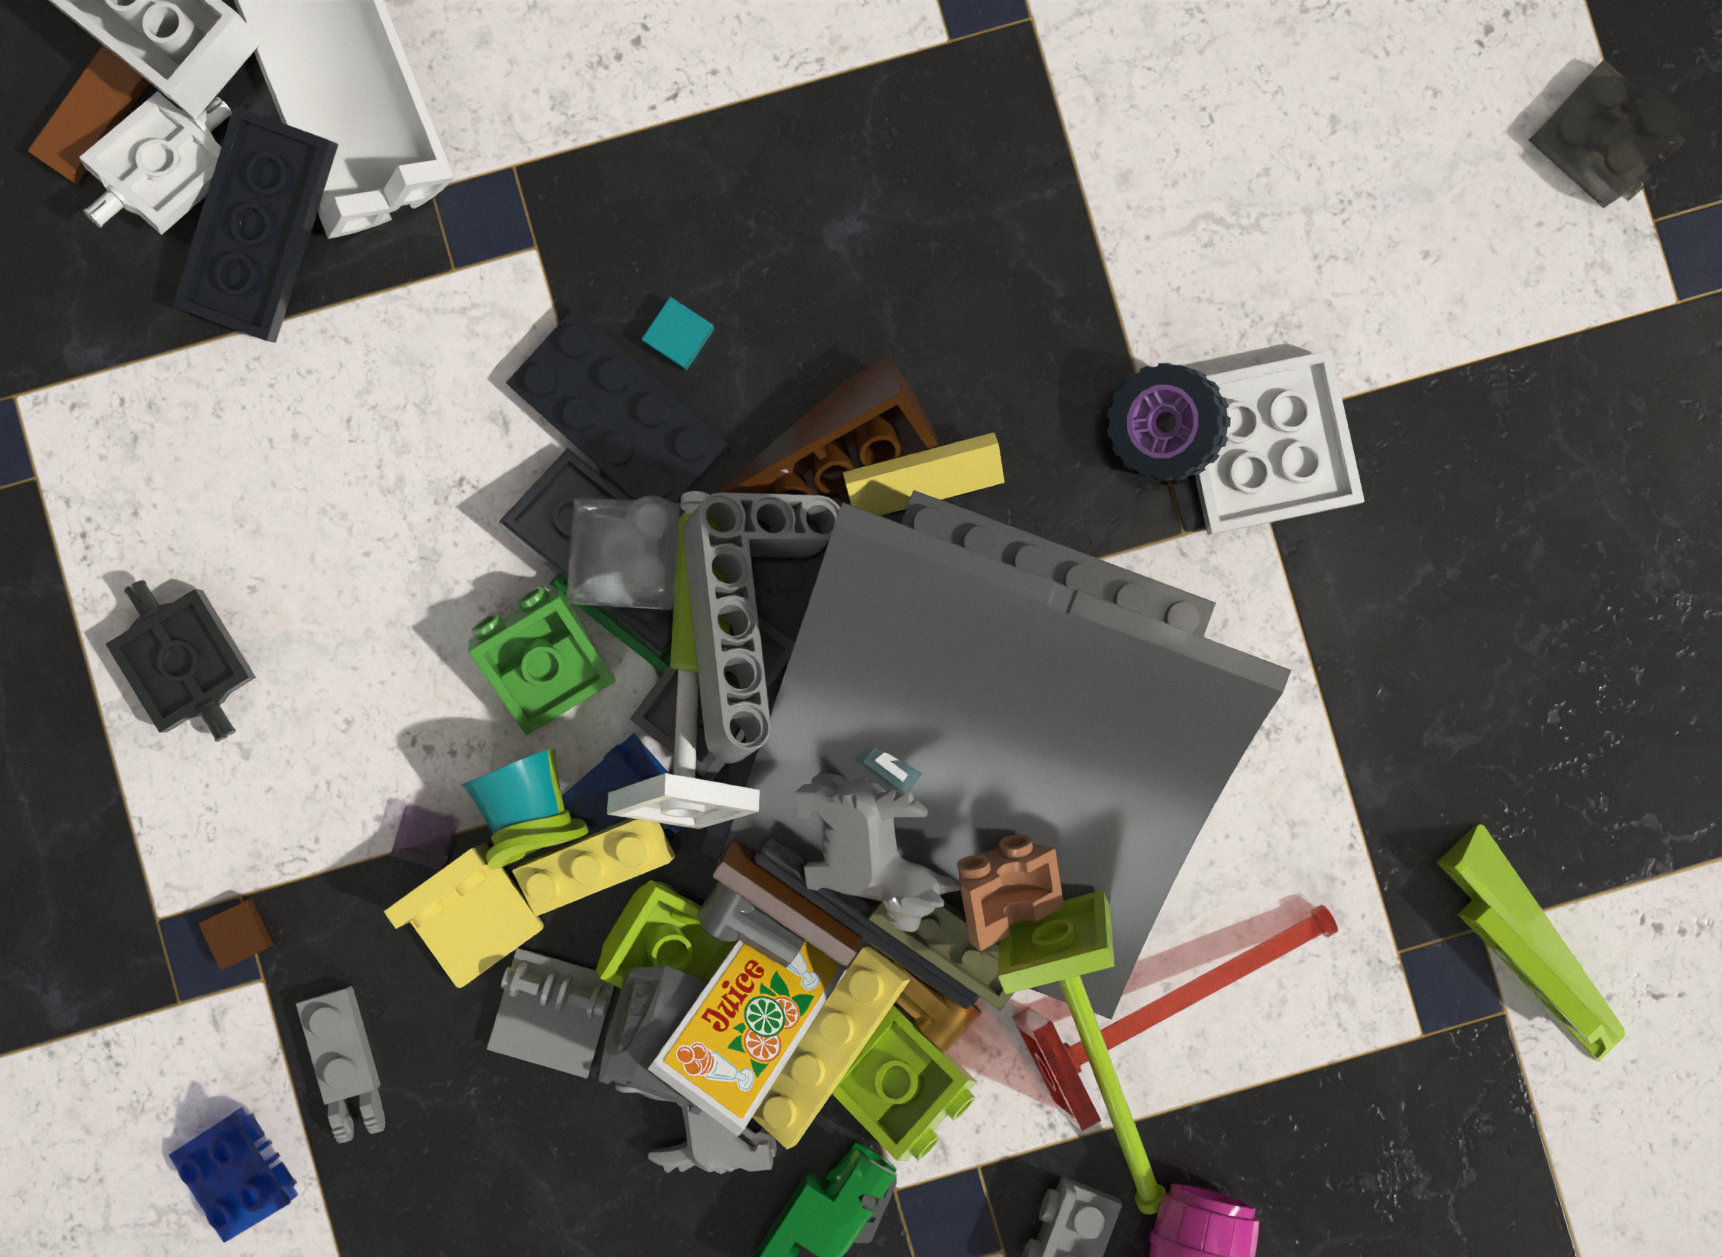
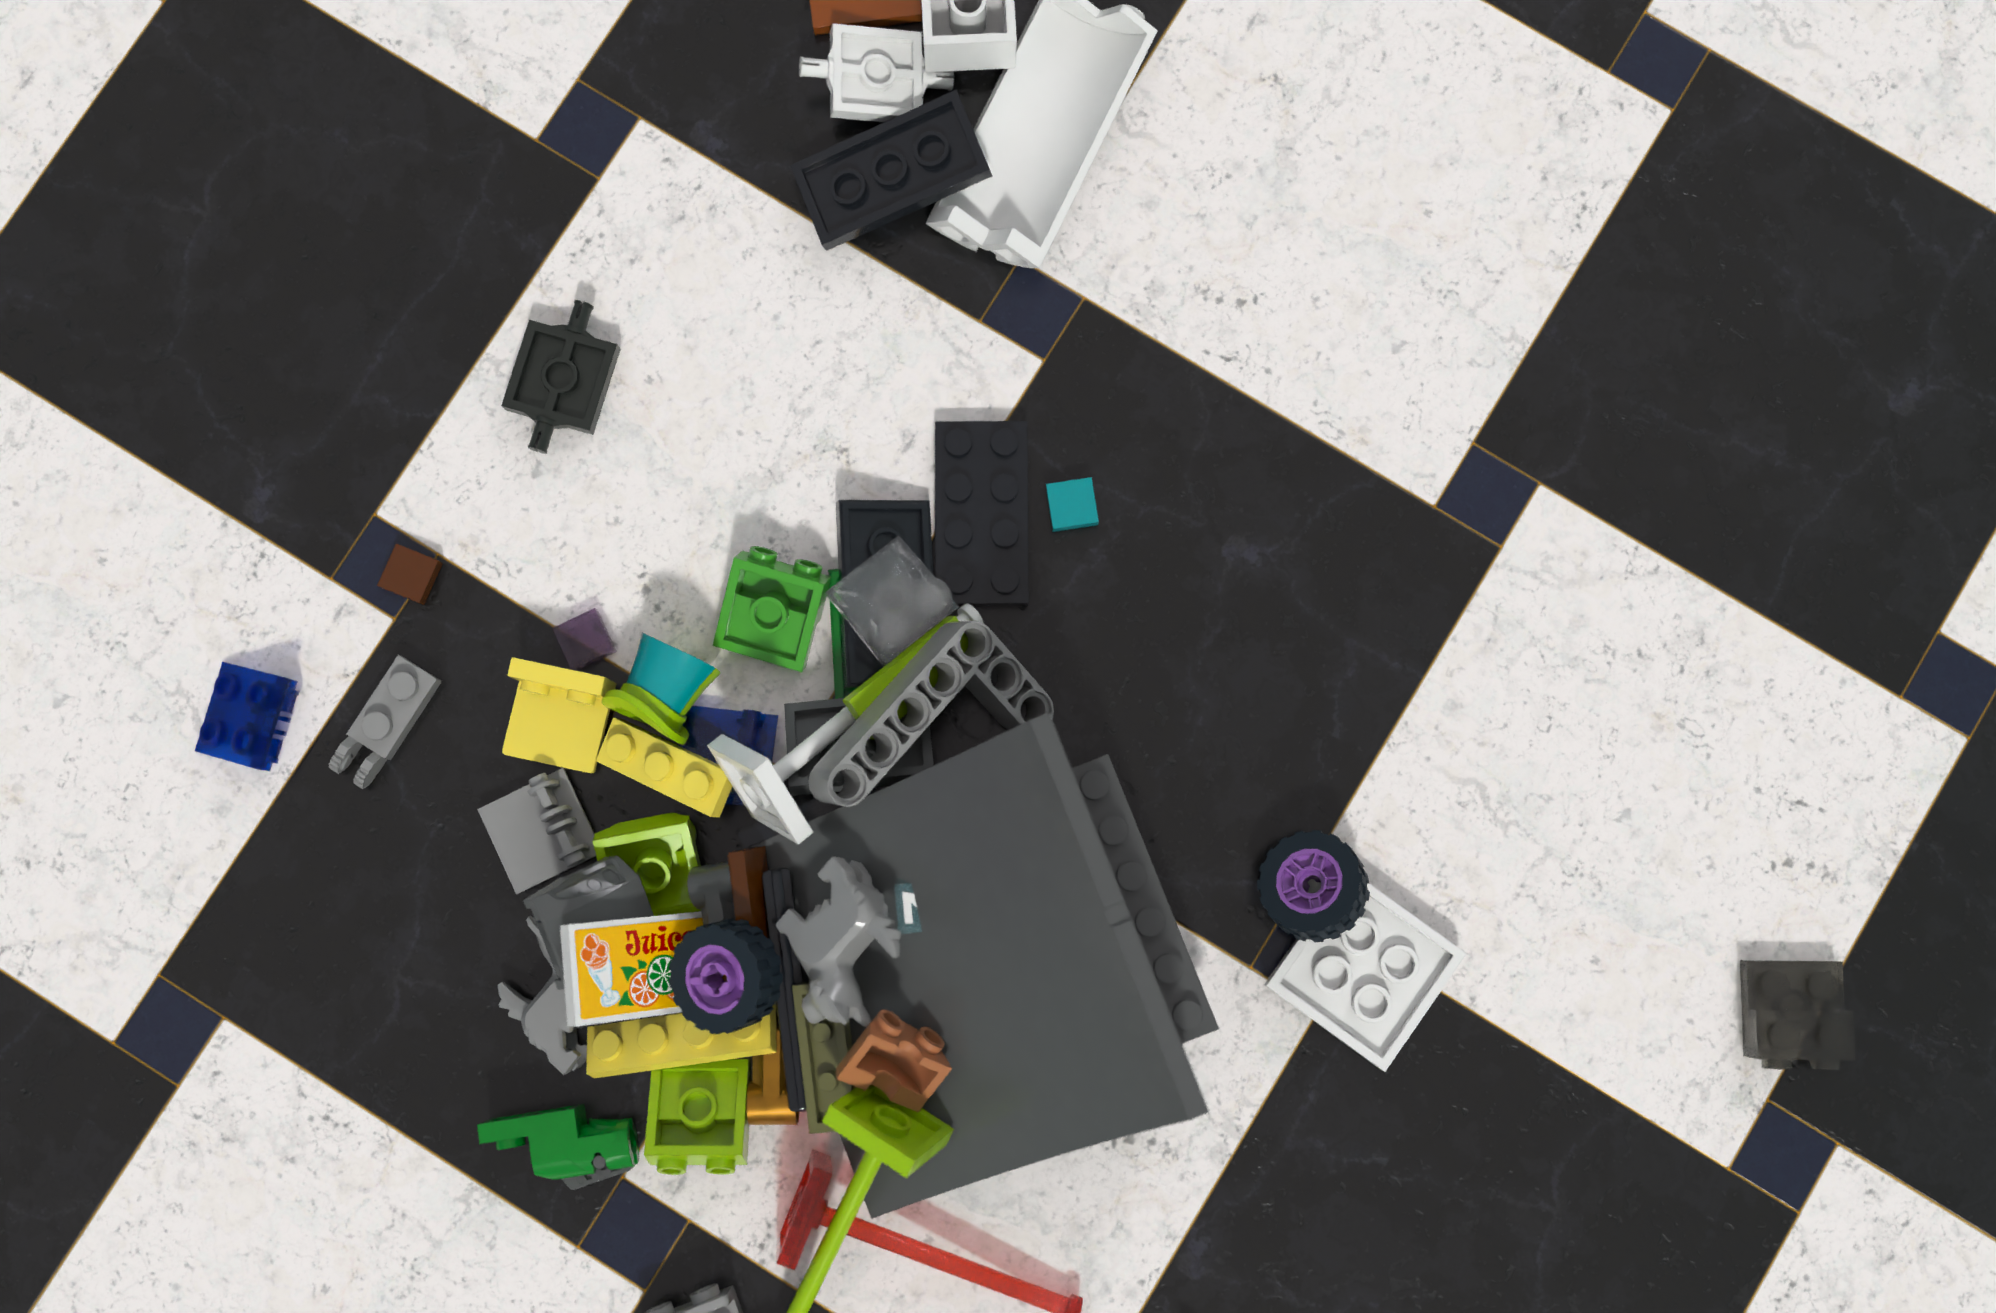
camera: 50 degrees right, 5 degrees down
reddish brown wedge [719,356,942,524] -> none
light yellow tile [843,432,1005,516] -> none
none -> black wheel [669,919,783,1035]

